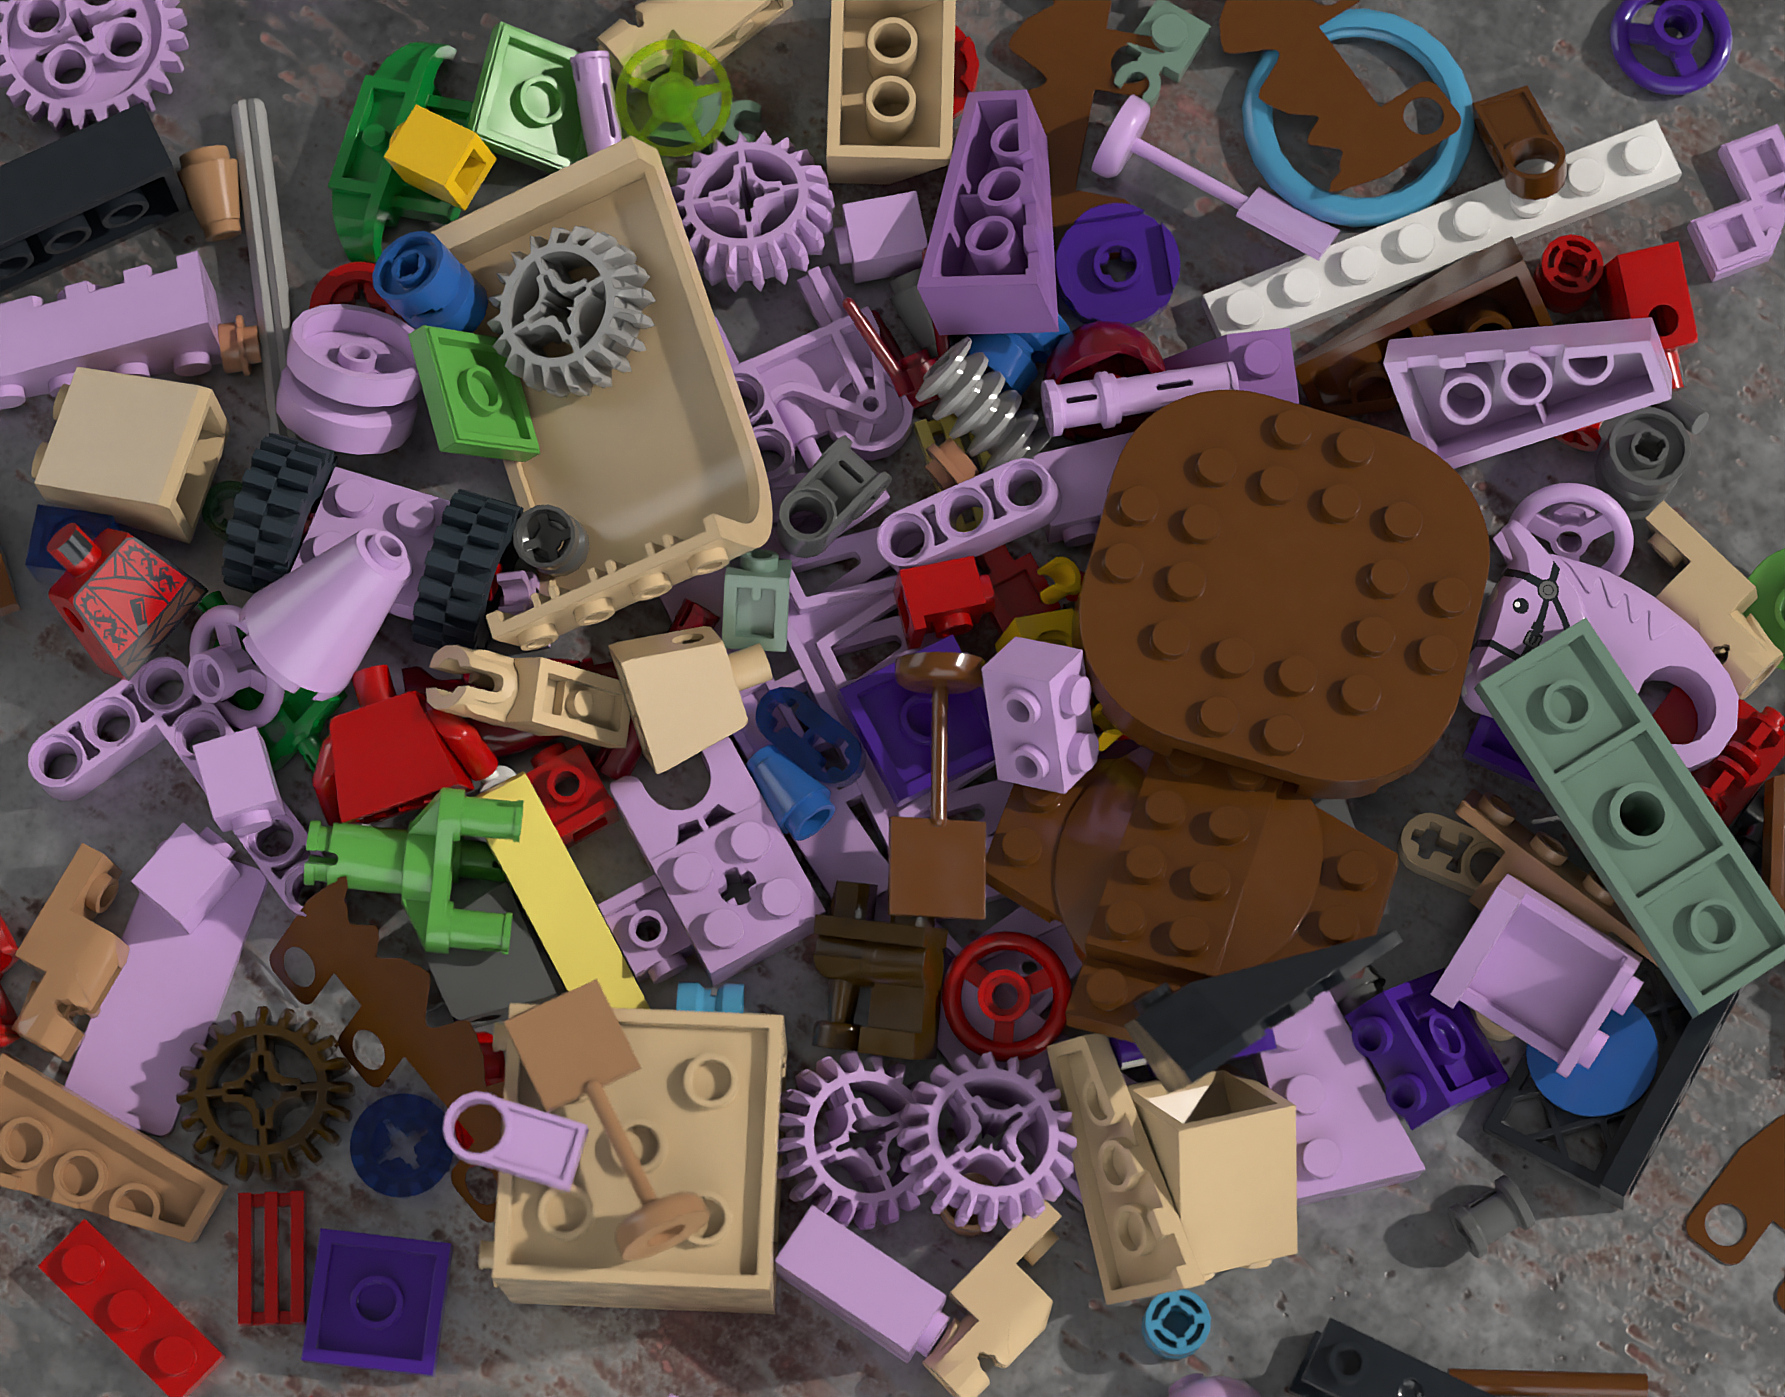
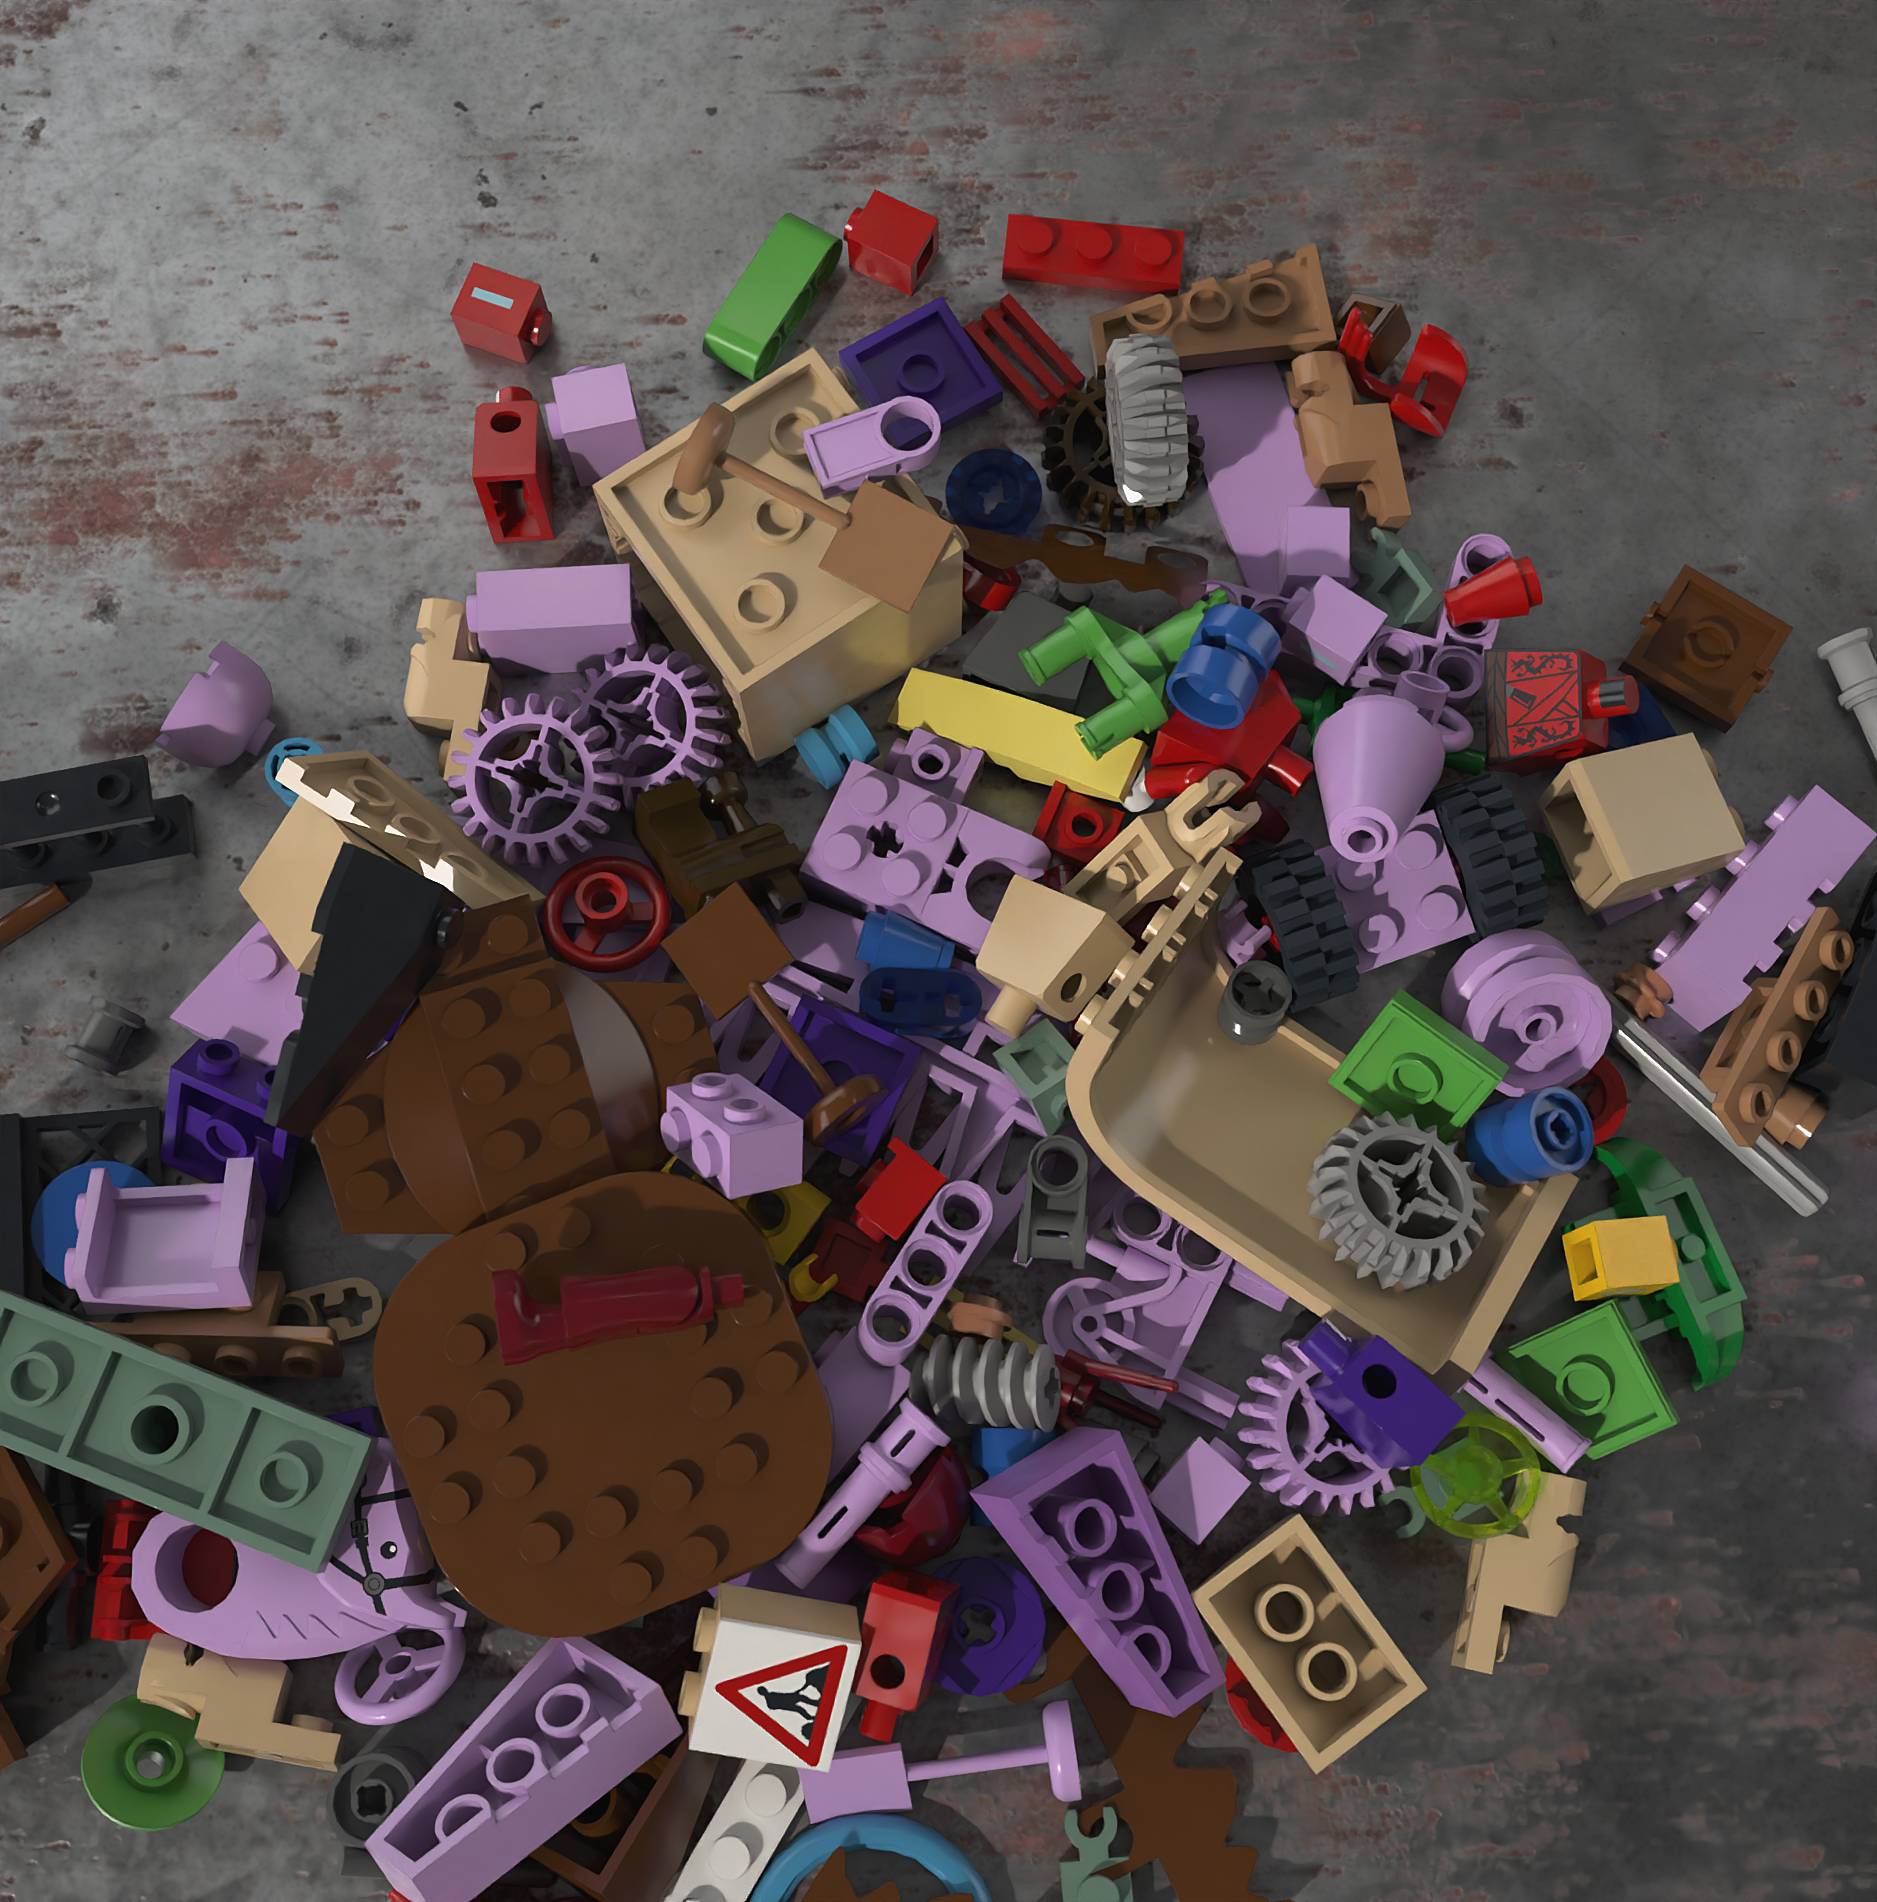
camera: 145 degrees right, 0 degrees up
none -> dark red piece [492,1265,744,1366]
none -> piece [678,1582,862,1772]
none -> red torso [850,1567,961,1743]
none -> light grey gear [1104,332,1189,508]
none -> blue wheel [1166,604,1282,730]
none -> dark purple torso [1297,1318,1466,1469]
none -> sand green plate [1350,527,1445,633]
none -> red cone [1442,555,1543,627]
none -> medium nougat bracket [1699,907,1855,1148]

